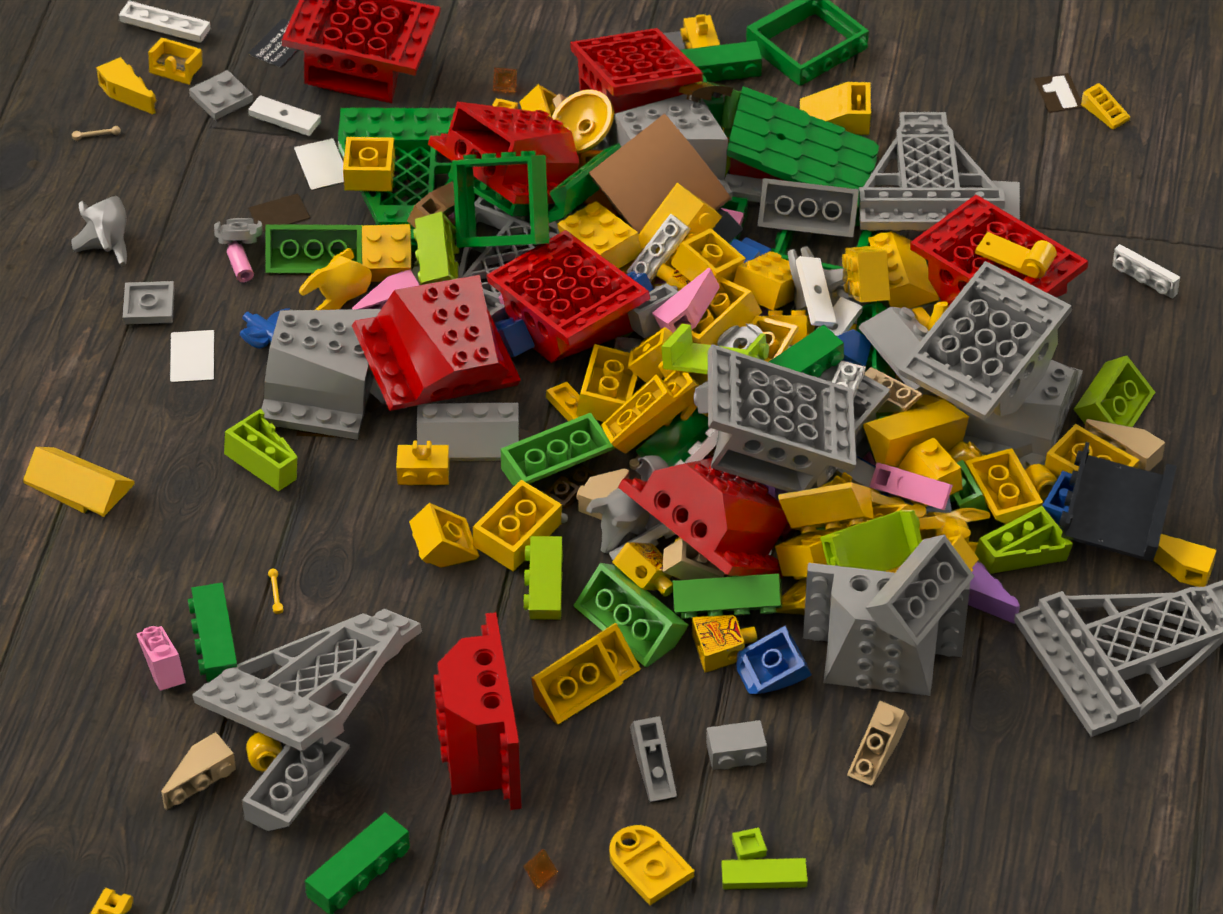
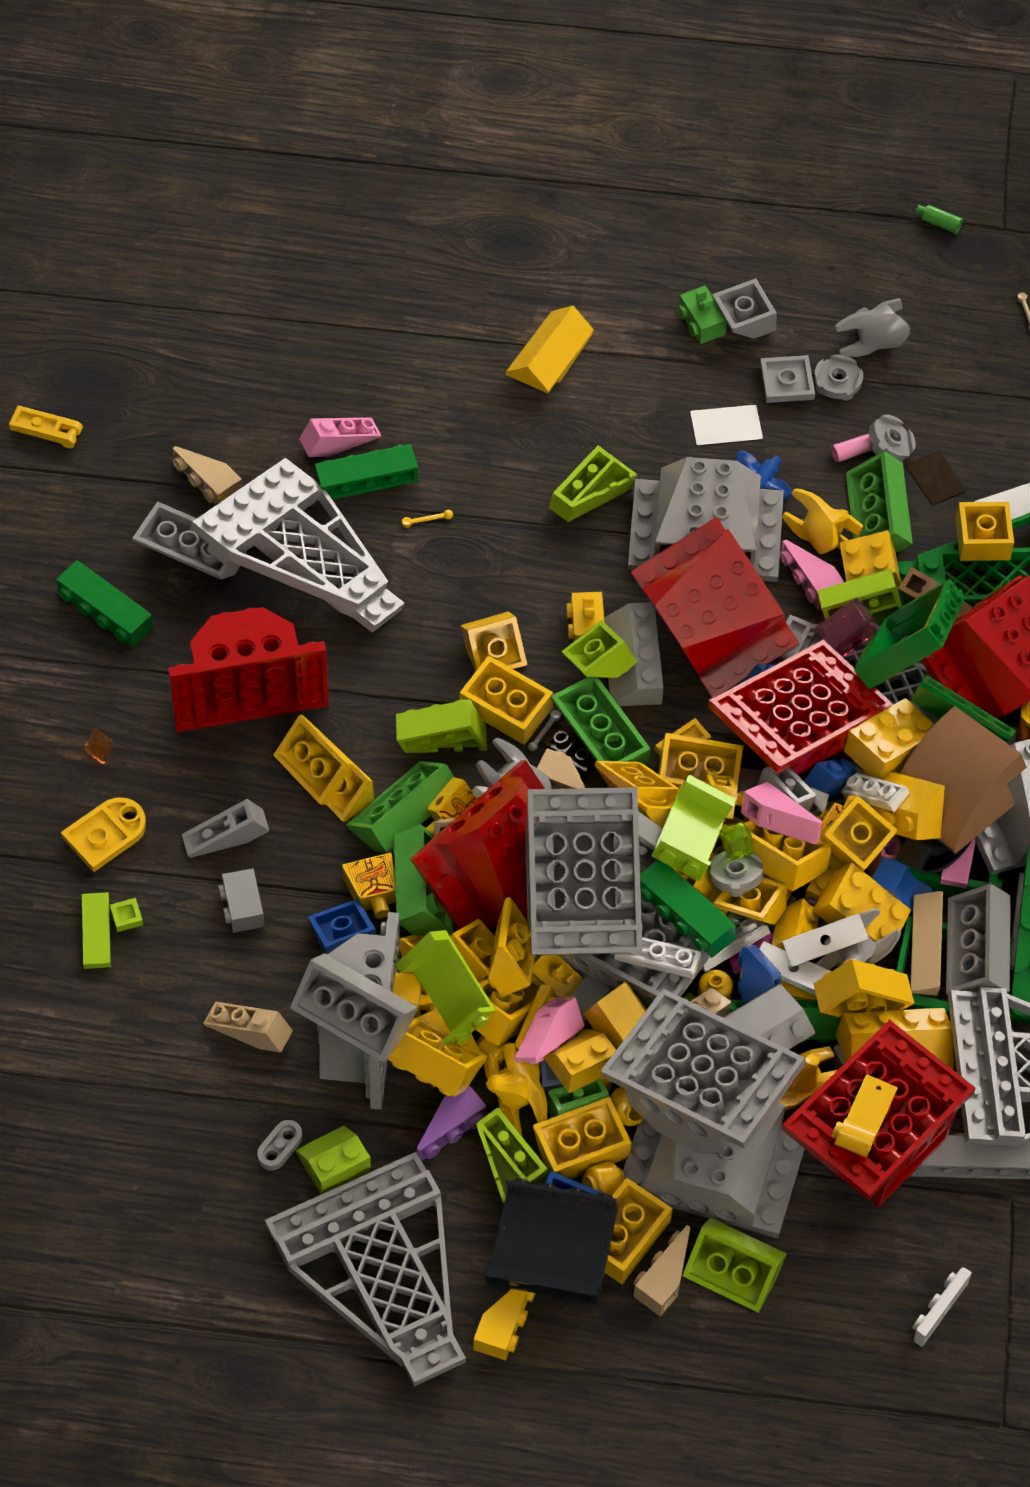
camera: 85 degrees right, 10 degrees up
none -> light grey plate [257,1120,302,1170]
none -> lime slope [296,1125,371,1194]
none -> lime slope [561,620,637,678]
none -> bright green brick [677,286,727,344]
none -> light grey slope [712,278,777,339]
none -> clear neon green slope [720,822,753,862]
none -> light grey plate [814,355,863,401]
none -> clear pink brick [815,597,880,656]
none -> tan slope [910,891,943,996]

